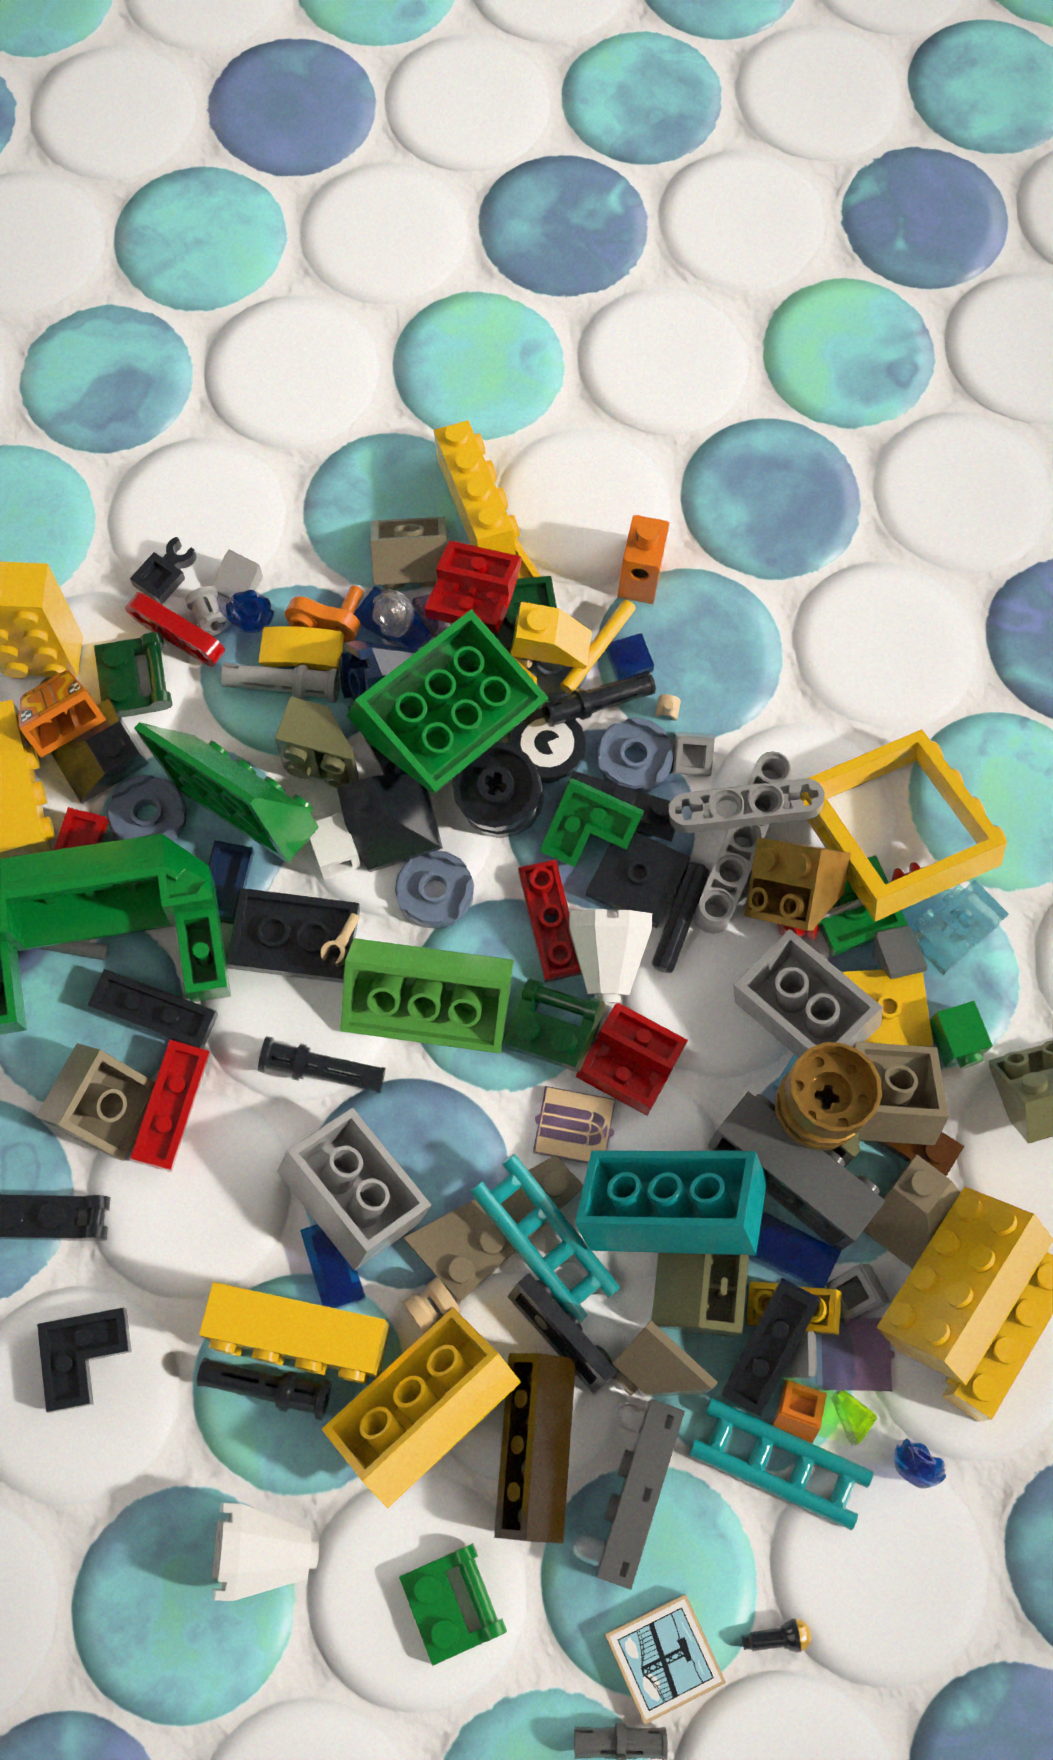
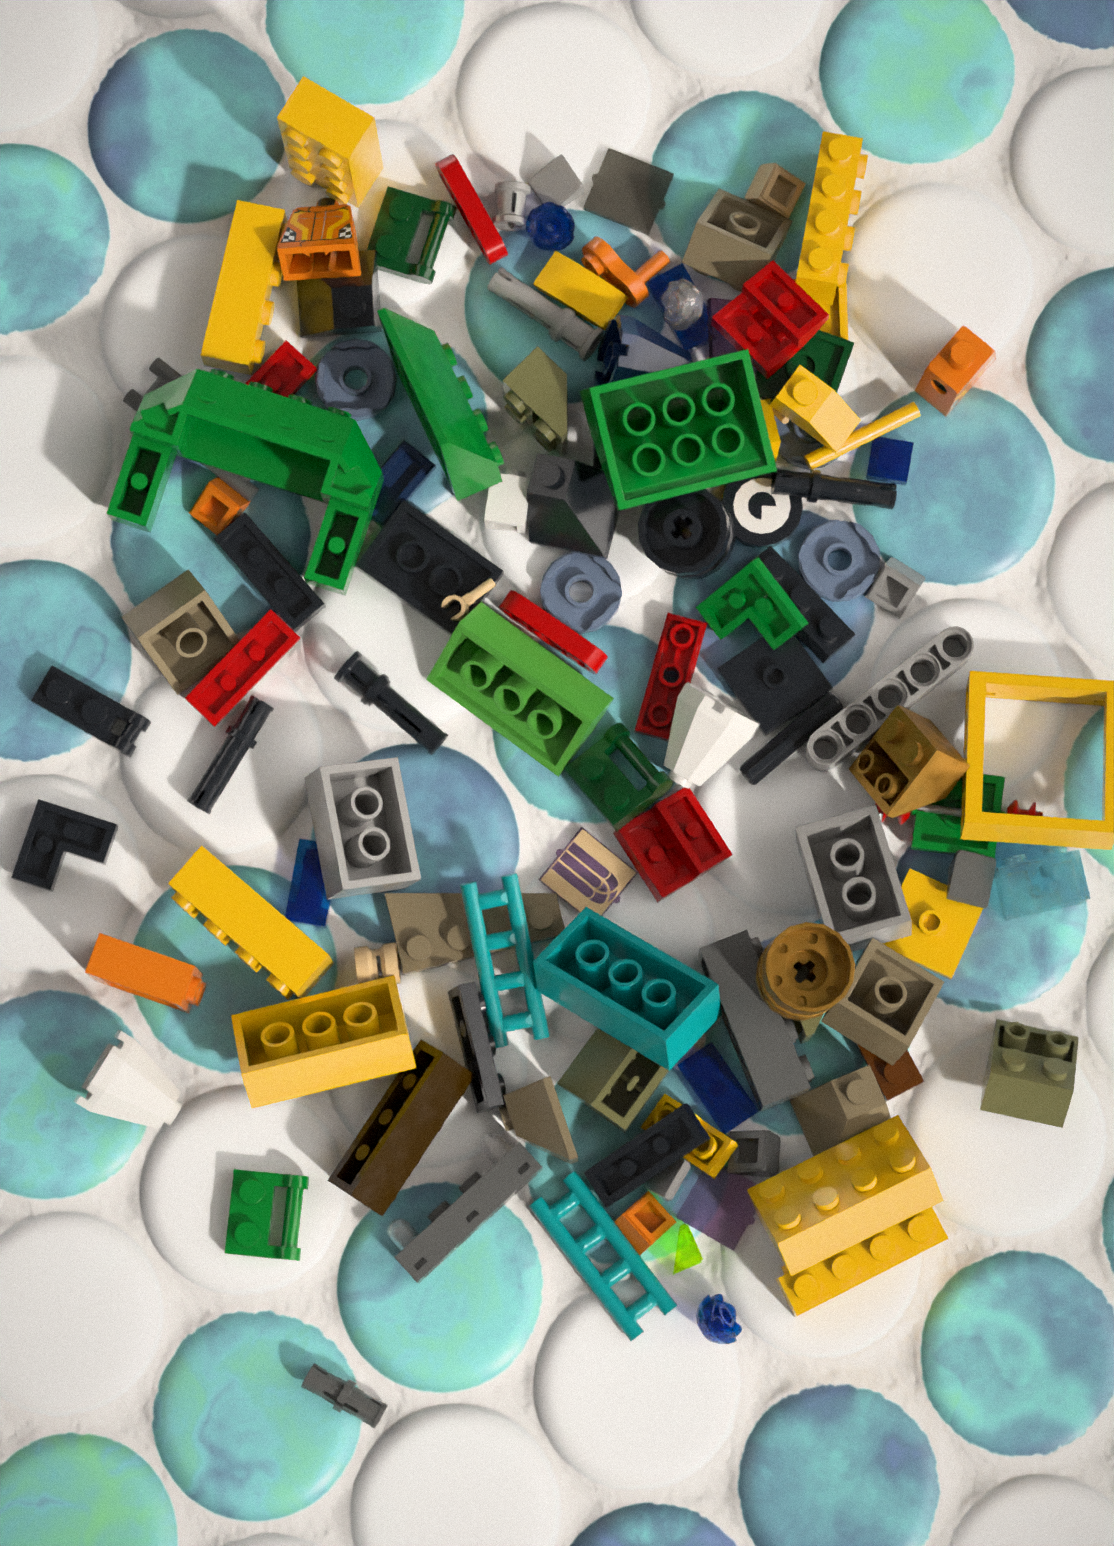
camera: 35 degrees right, 10 degrees up
black plate [130,537,197,604] -> none
black pin [196,1357,332,1420] -> none
tile [605,1593,726,1725] -> none
tan hand [655,694,681,721] -> none
light grey beam [669,779,825,833] -> none
black piece [741,1618,811,1653] -> none
green brick [930,1000,993,1069] -> none
none -> orange window [85,933,206,1013]
none -> black pin [187,695,274,815]
none -> orange slope [189,477,251,535]
none -> red beam [498,590,608,675]
none -> clear smoke piece [583,148,674,236]
none -> tan slope [745,163,806,219]

